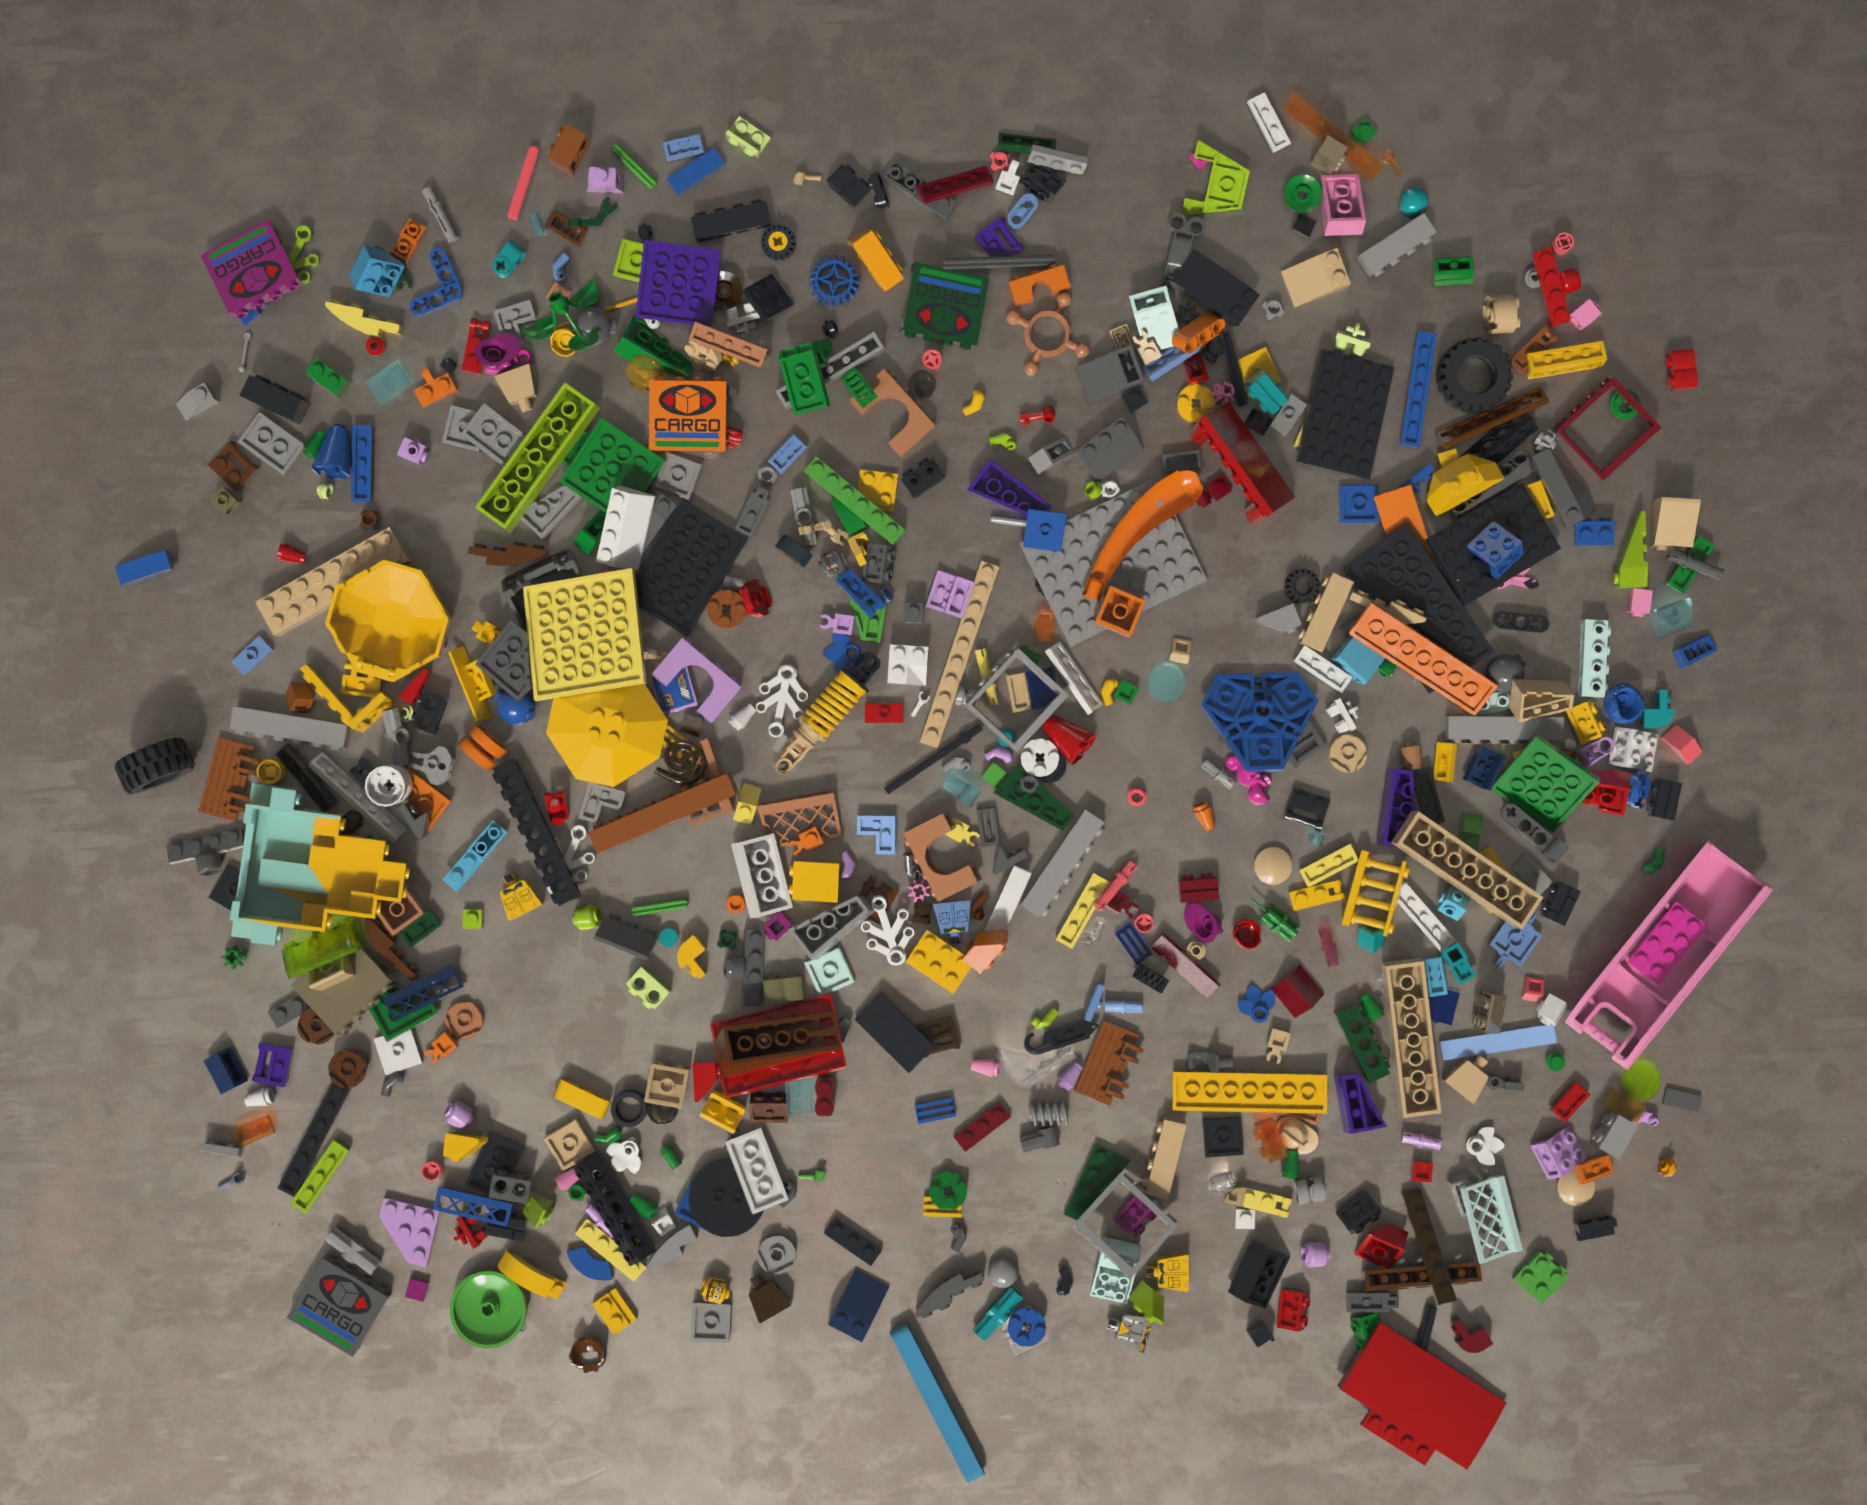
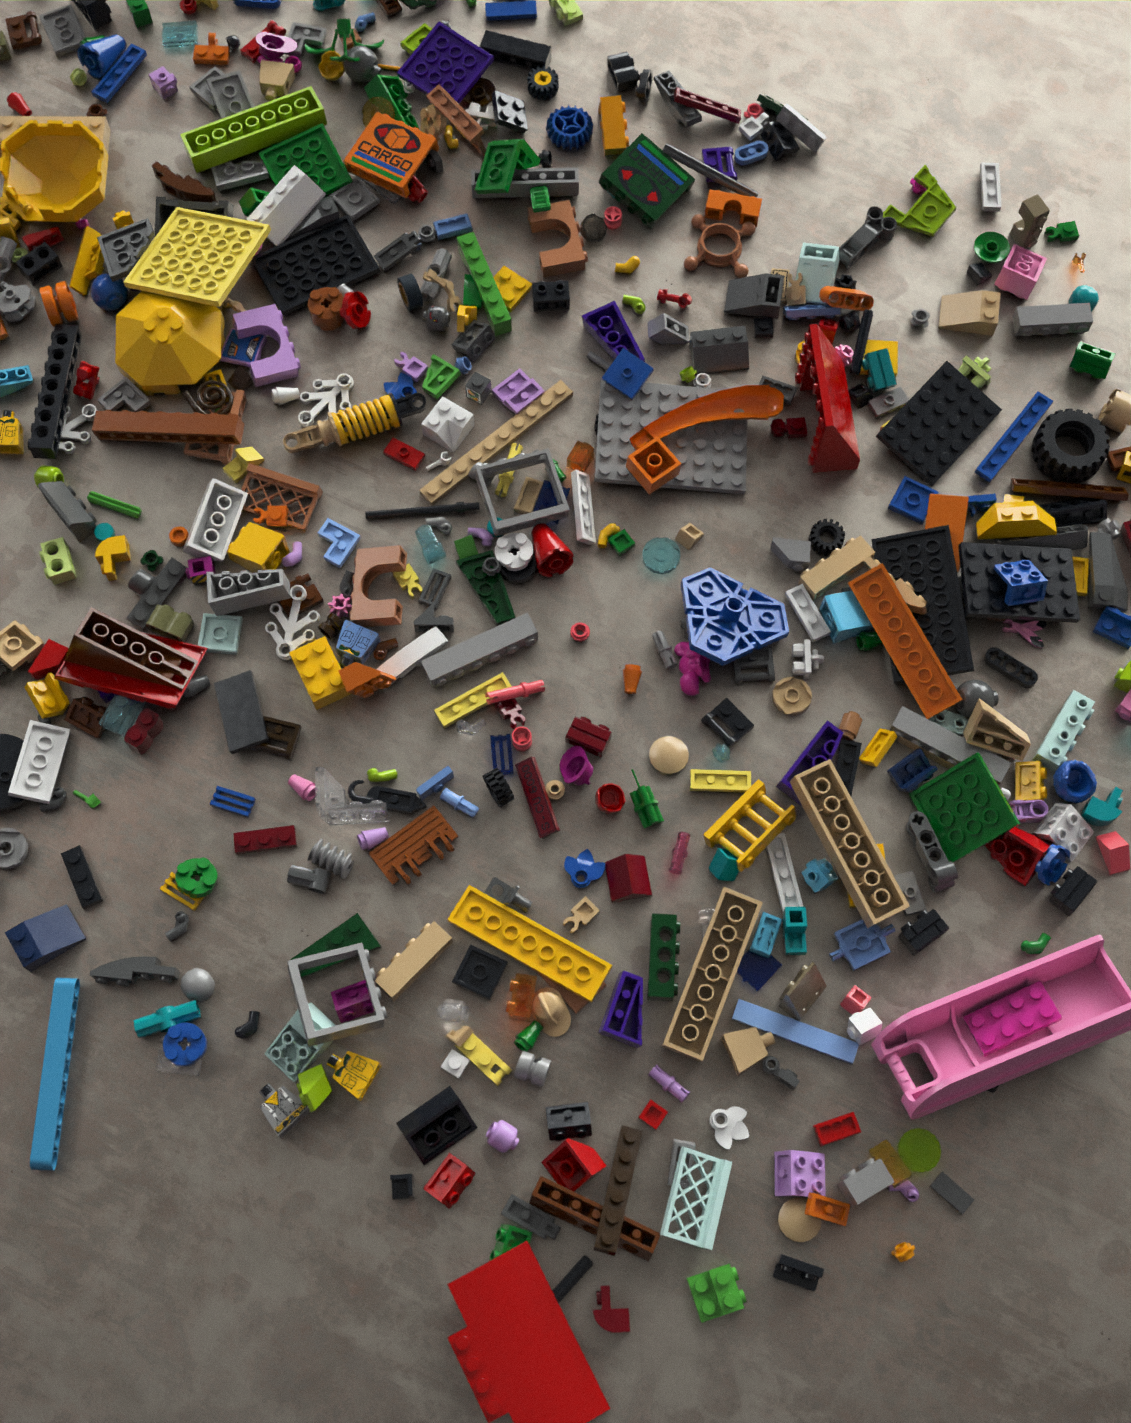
camera: 30 degrees right, 20 degrees down
tan hand [793,172,821,185] -> none
blue plate [835,568,885,619] -> none
black slope [1172,249,1260,326] -> none
clear orange plate [1283,93,1384,182] -> none
yellow plate [1288,879,1346,911] -> none
green cone [1360,993,1385,1022] -> none
bright green slope [1459,812,1483,852] -> none
green plate [1546,1052,1566,1071] -> none

